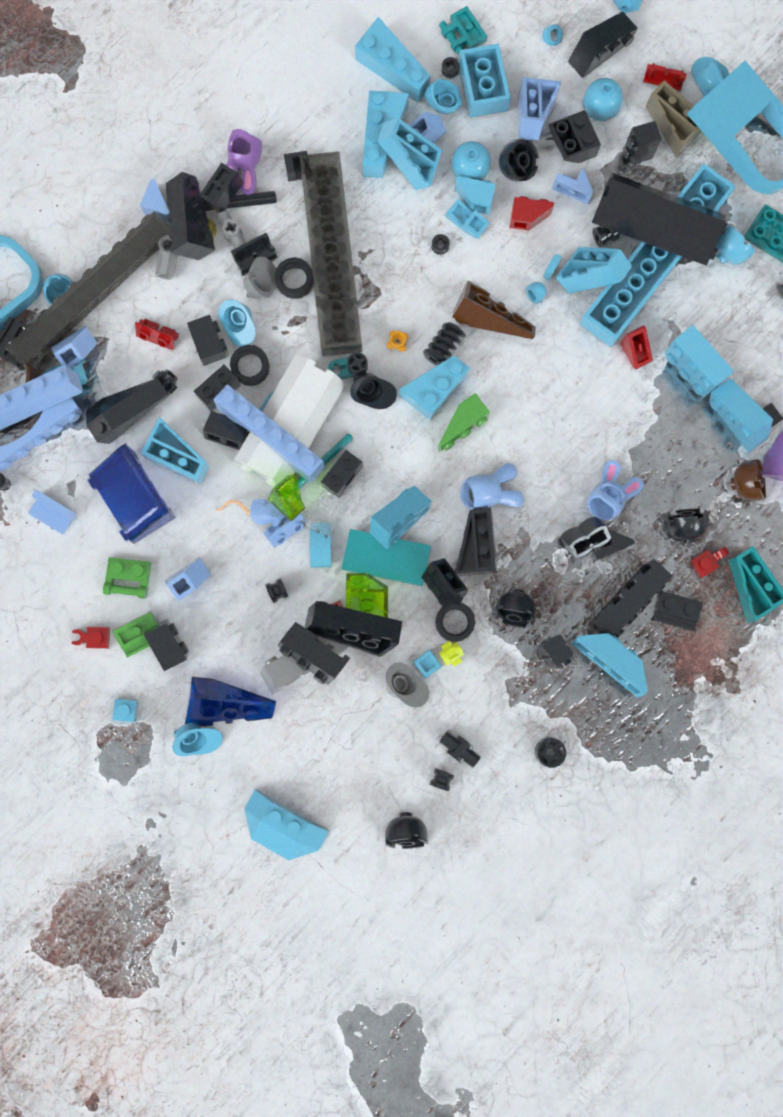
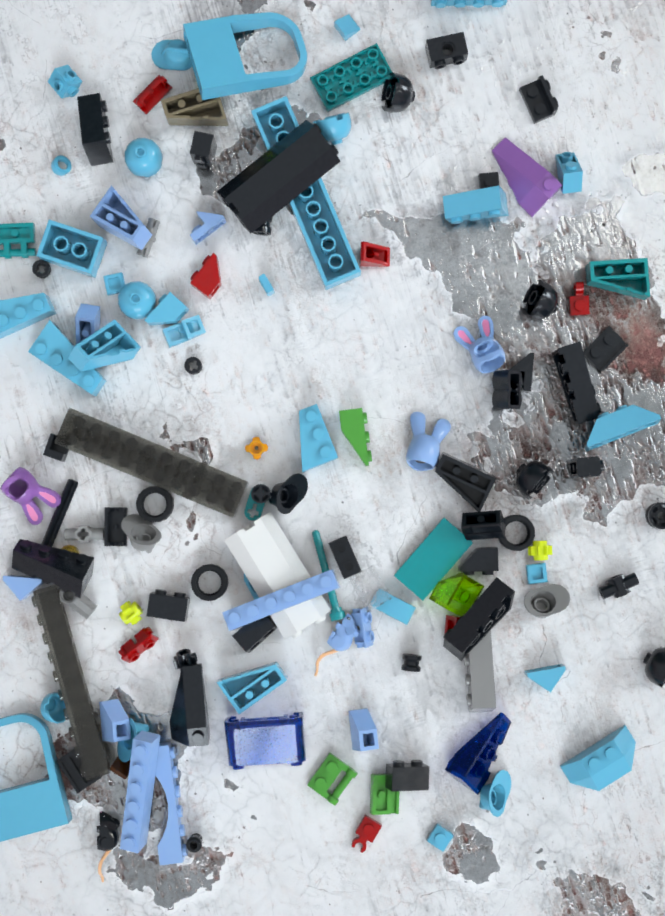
camera: 55 degrees left, 5 degrees up
light blue panel [28,490,76,534] -> none
black brick [193,364,241,412] -> none
black hinge [199,162,244,213] -> none
medium azure piece [218,299,255,347] -> none
clear neon green slope [268,474,305,521] -> none
black wedge [277,622,350,685] -> none
medium azure wedge [369,485,432,550] -> none
black piece [423,322,466,366] -> none
medium azure hair [424,79,462,114] -> none
black wheel [429,768,455,792] -> none
reddish brown wedge [452,281,536,339] -> none
black cylinder [499,139,539,182] -> none
medium azure piece [526,282,546,304] -> none
black slope [548,110,601,163] -> none
medium azure wedge [556,247,632,294] -> none
medium azure brick [664,325,734,398] -> none
reddish brown cylinder [730,459,766,501] -> none
none -> medium azure tile [103,272,125,296]
none -> neon yellow gear [119,601,143,625]
none -> black slope [458,547,499,575]
none -> medium azure slope [524,664,566,693]

